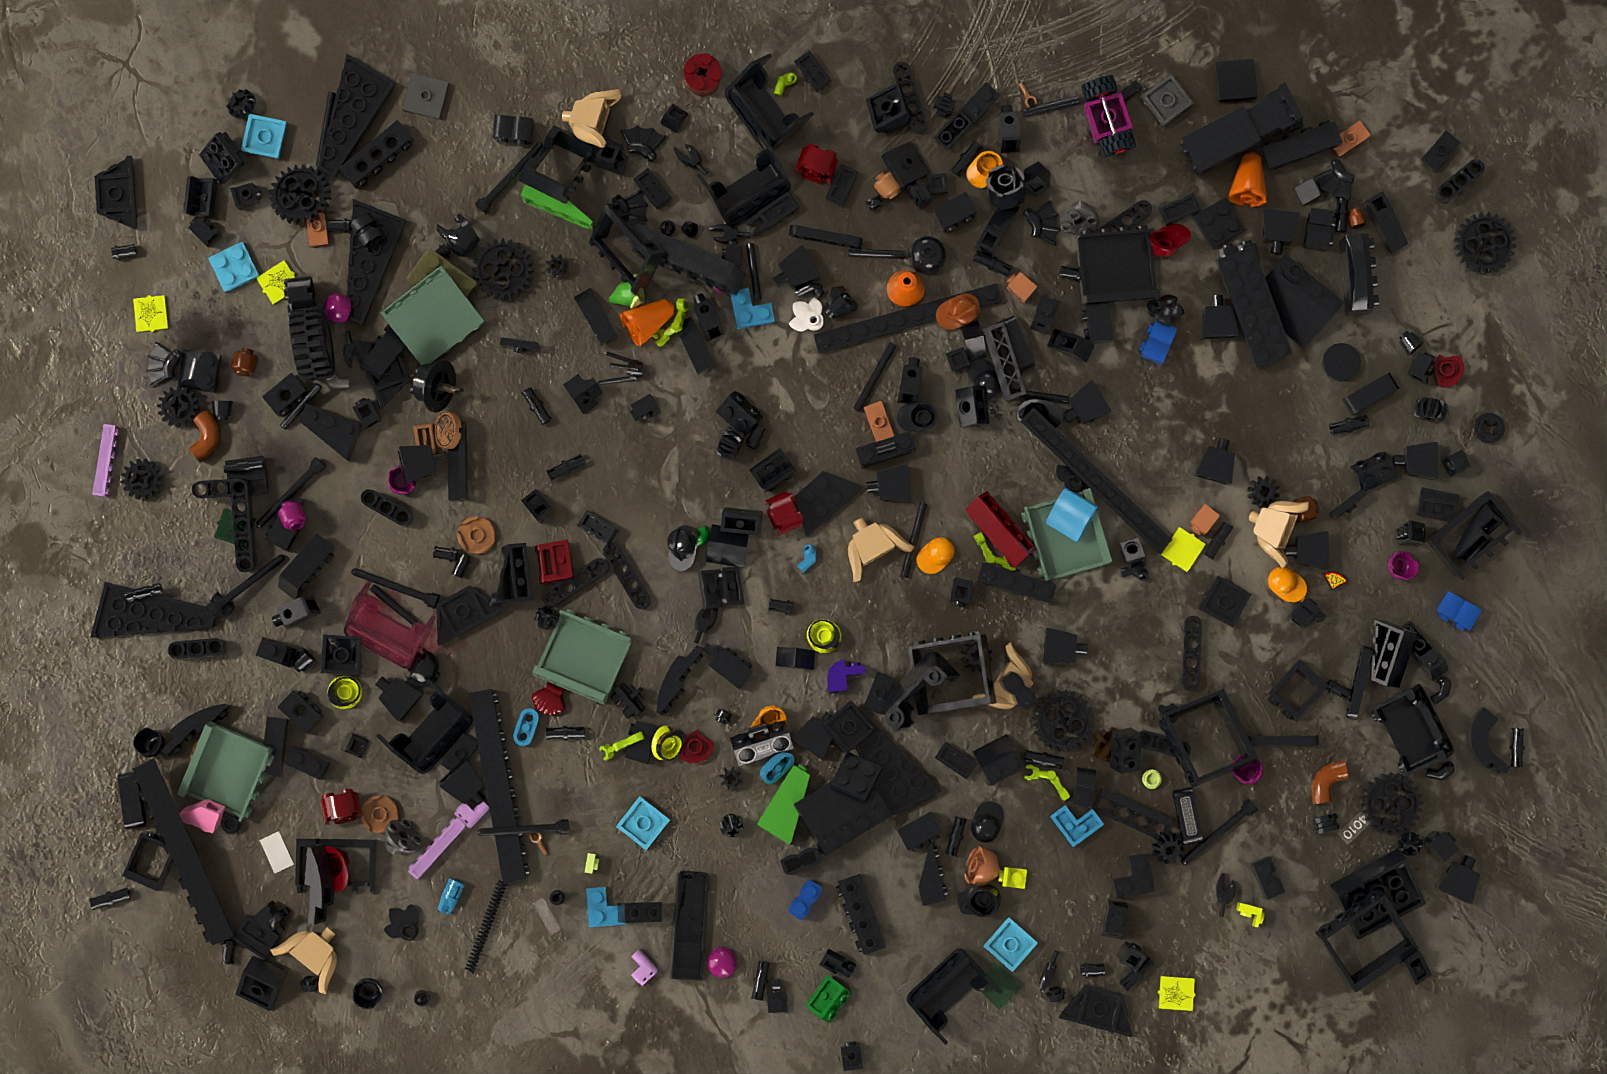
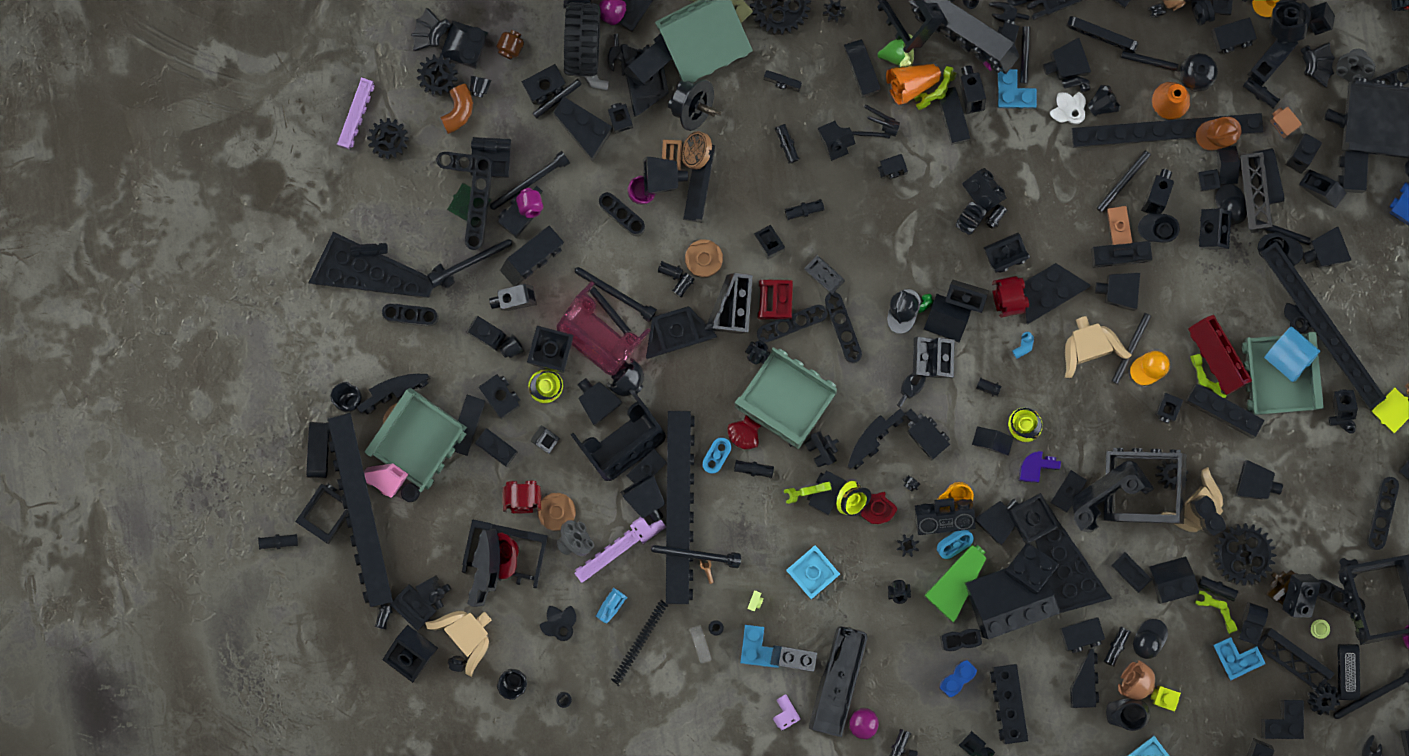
camera: 10 degrees right, 0 degrees up
white sticker [260,831,294,873] -> none

